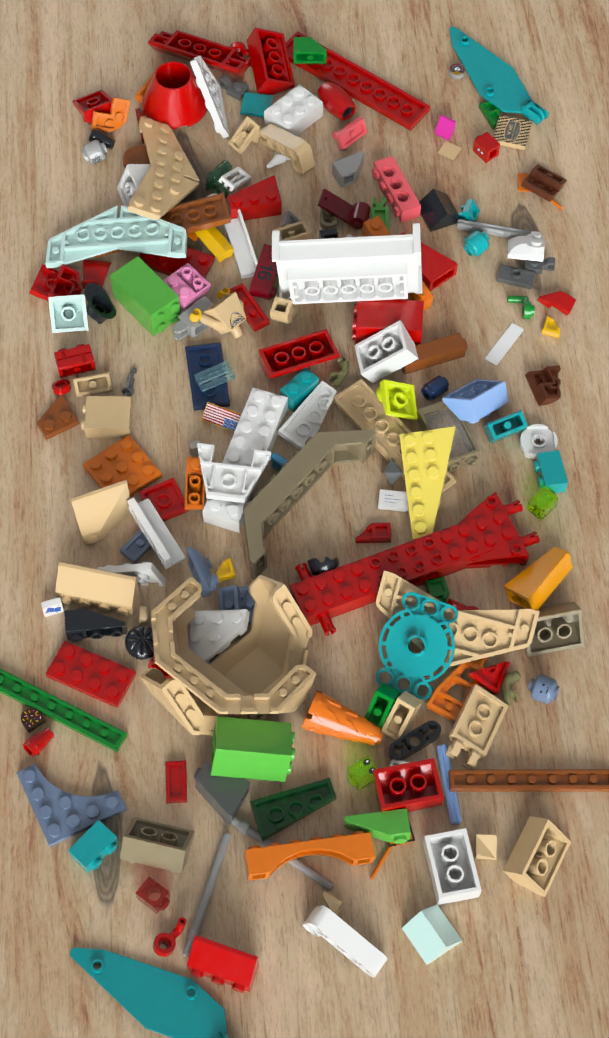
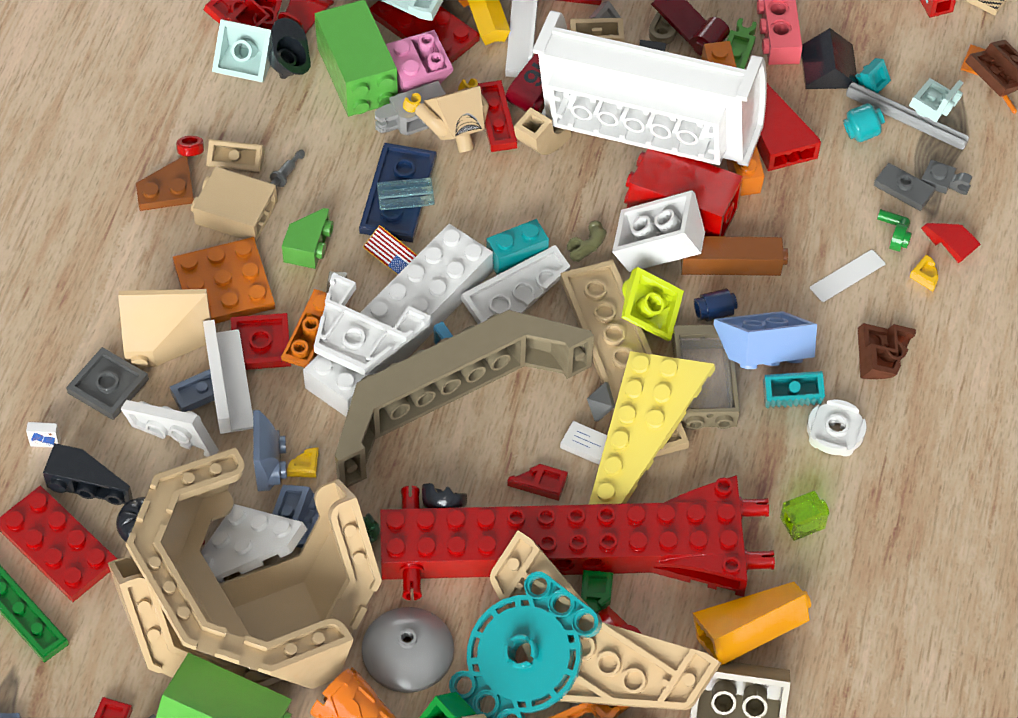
camera: 20 degrees right, 5 degrees down
red brick [54,344,96,378] -> none
tan slope [55,562,140,616] -> none
red slope [258,329,340,378] -> none
white slope [508,231,545,262] -> none
teal brick [533,450,568,495] -> none
none -> dark grey plate [66,347,149,420]
none -> bright green slope [282,208,334,269]
none -> light grey dish [362,607,454,693]
none -> light aqua bracket [909,78,964,122]

